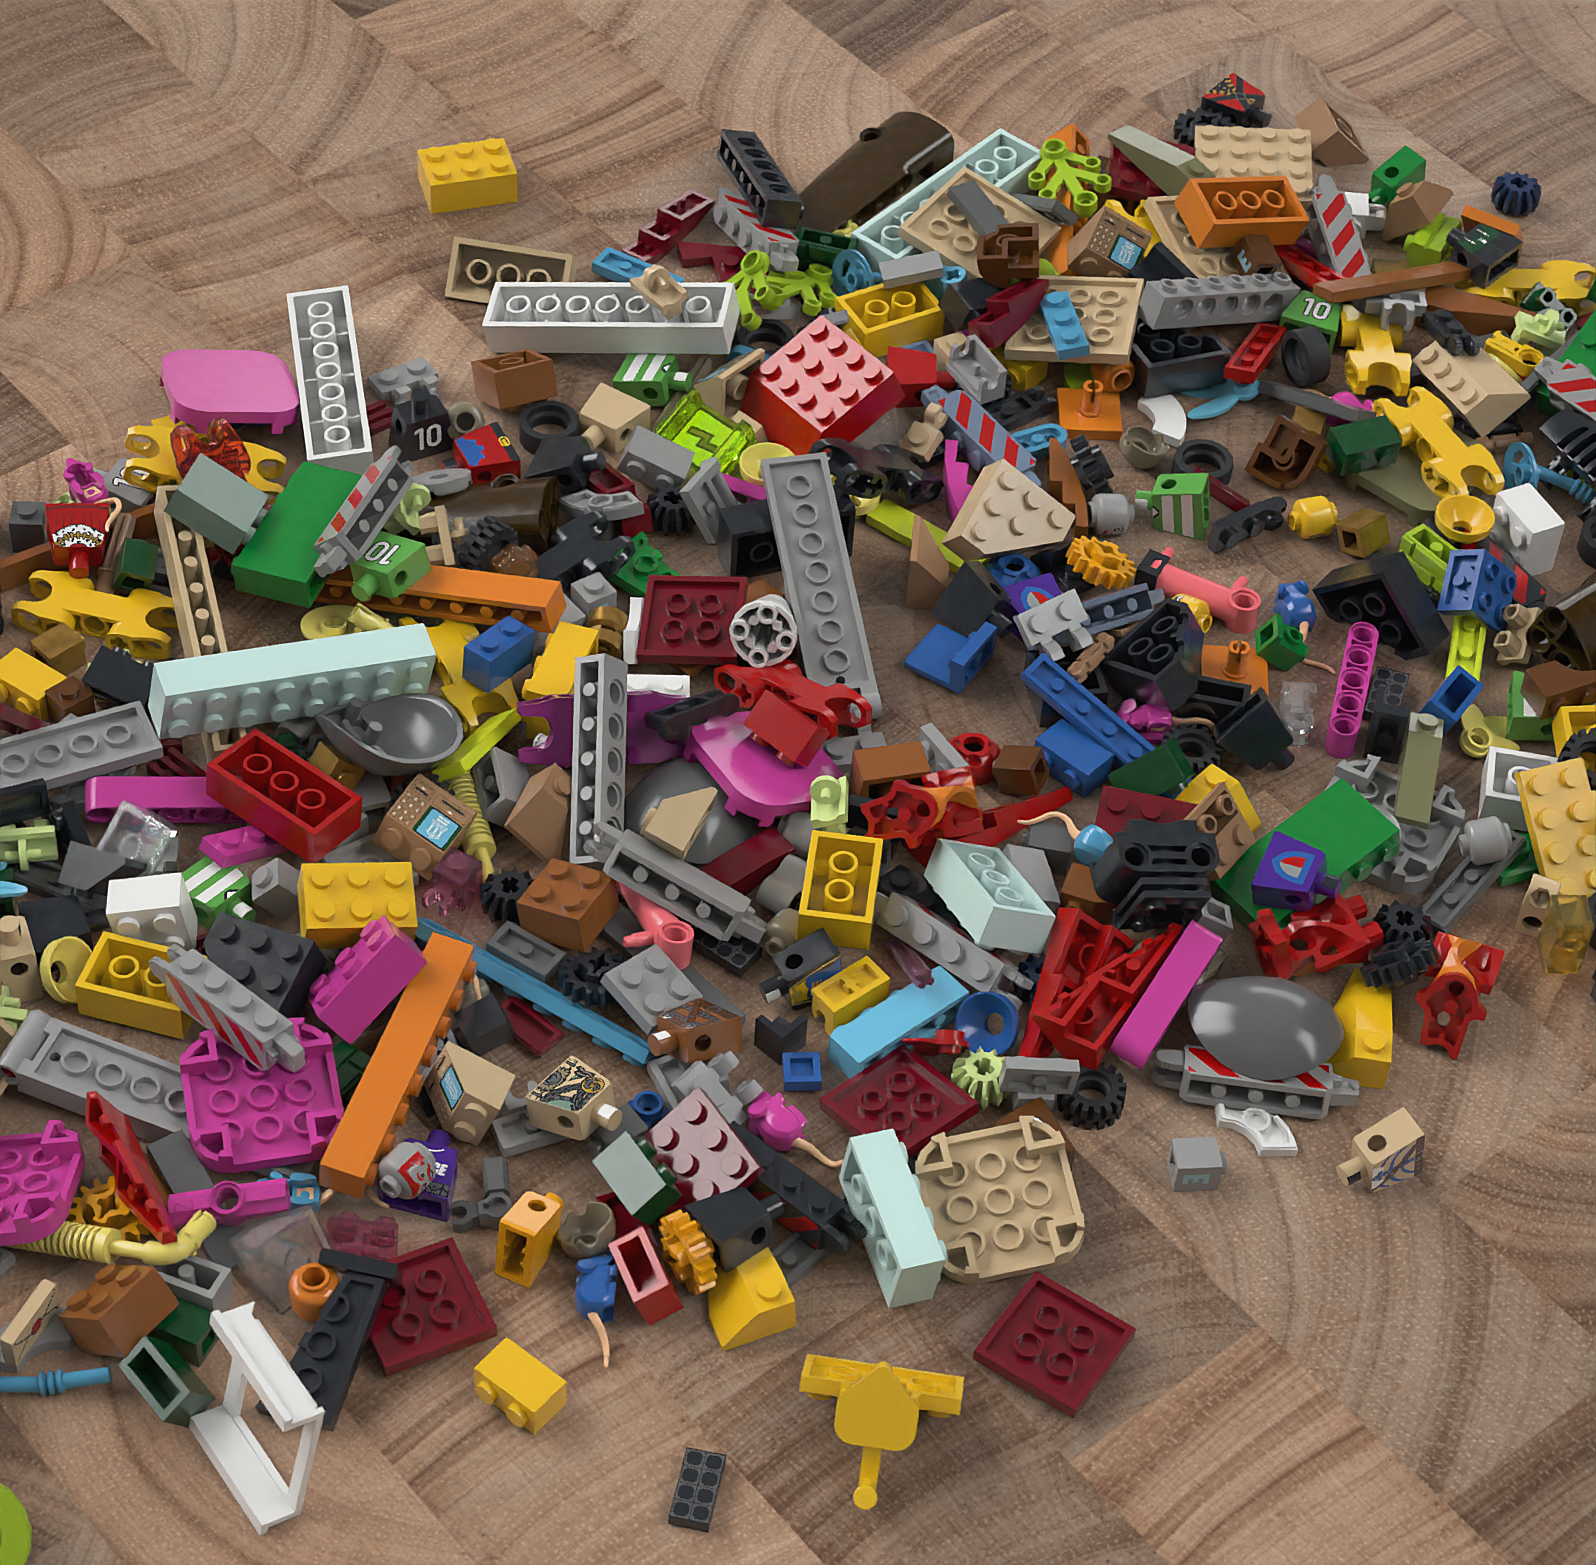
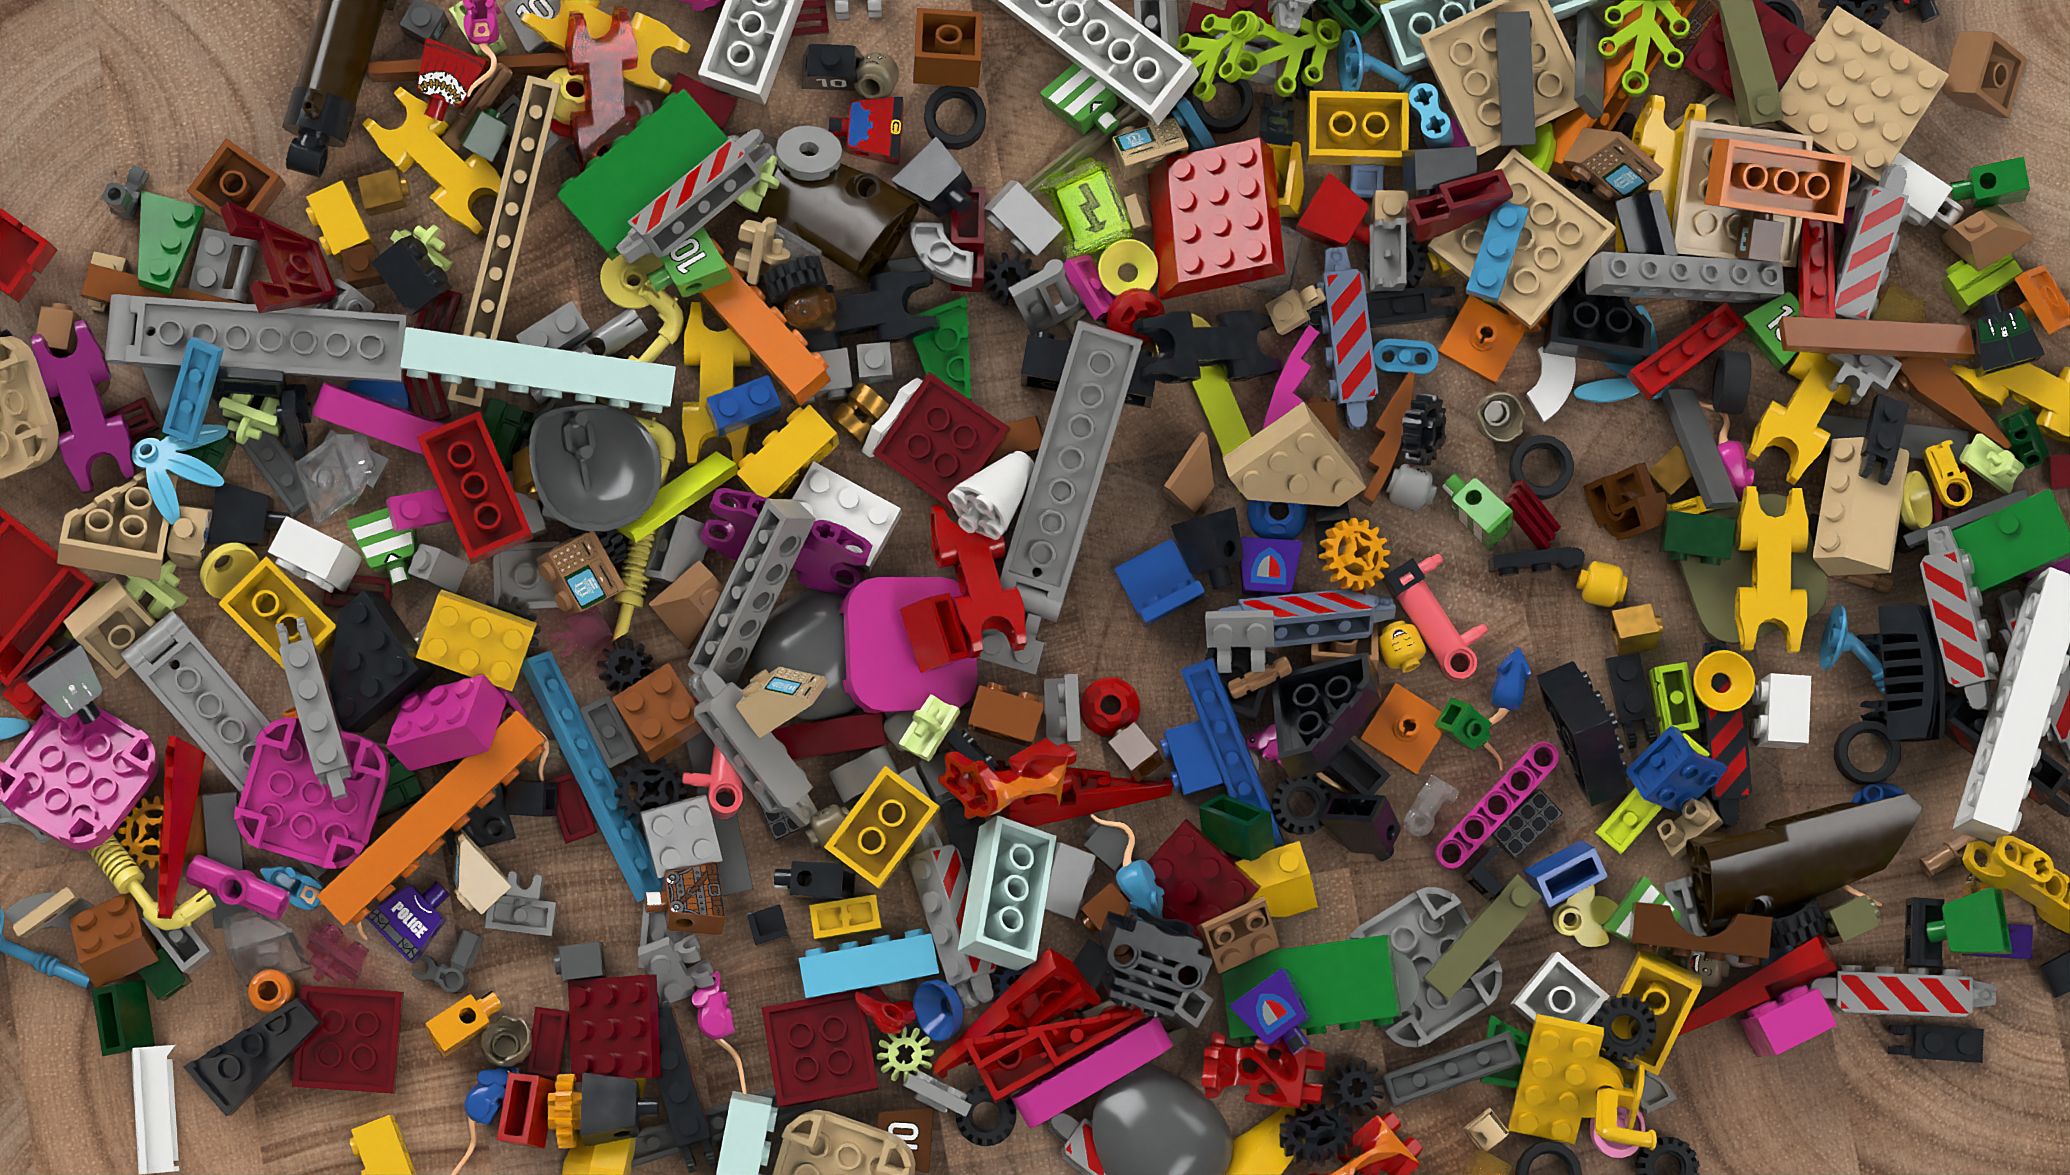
camera: 30 degrees right, 35 degrees up
slope [58,841,148,899] -> none
sand green brick [164,453,269,554] -> none
black tile [318,1248,403,1286] -> none
light grey head [378,1142,436,1200] -> none
tan torso [525,1055,622,1141] -> none
tan torso [579,383,651,452] -> none
brick [592,1131,683,1226] -> none
blue plate [627,1091,670,1128] -> none
tan hips [629,264,689,320] -> none
black hinge [644,689,740,735] -> none
blue plate [781,1052,822,1091] -> none
light grey tile [879,250,944,289] -> none
clear pink axle [886,937,935,989] -> none
reddish brown brick [977,223,1040,289] -> none
light grey head [1458,816,1513,865] -> none

